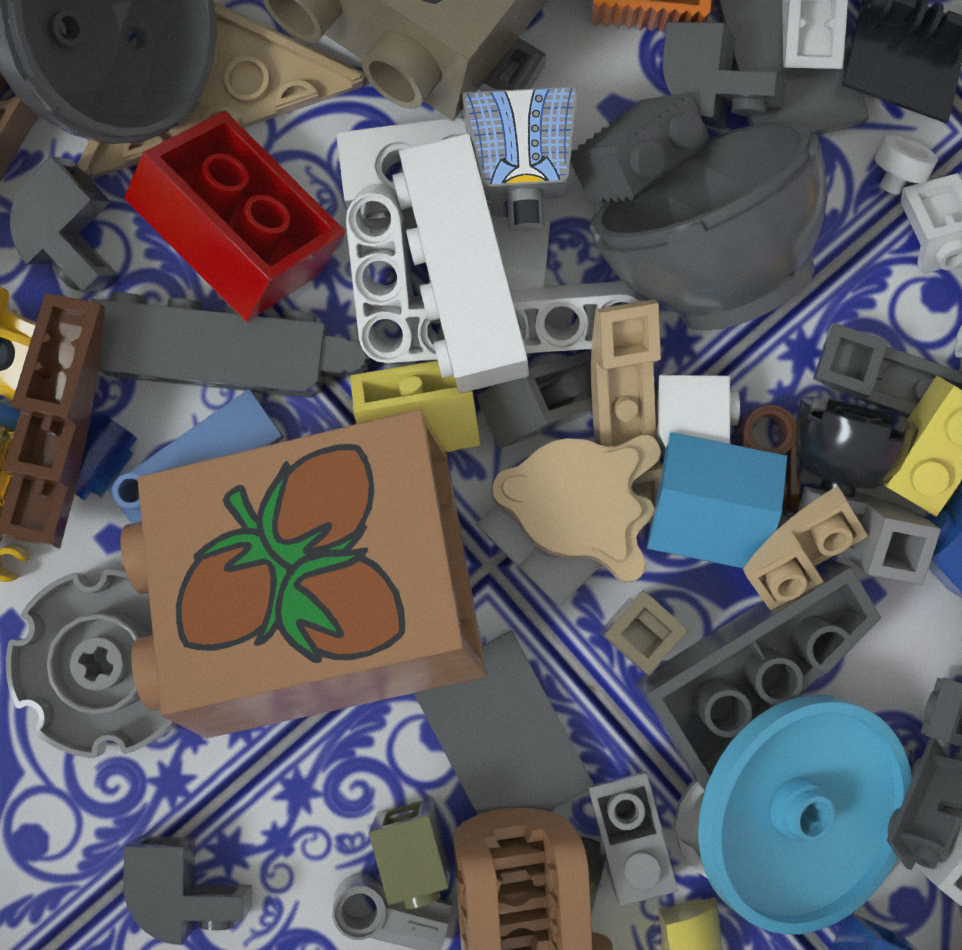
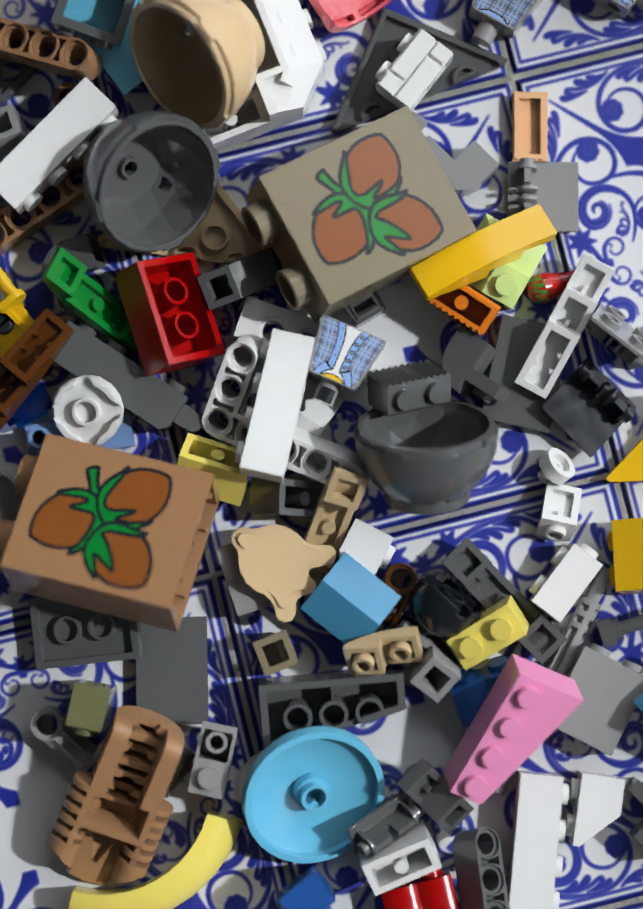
camera: 25 degrees right, 0 degrees up
none -> dark grey plate [29,597,144,670]
none -> green slope [42,247,139,354]
none -> white tile [52,374,124,445]
none -> dark grey slope [197,247,281,310]

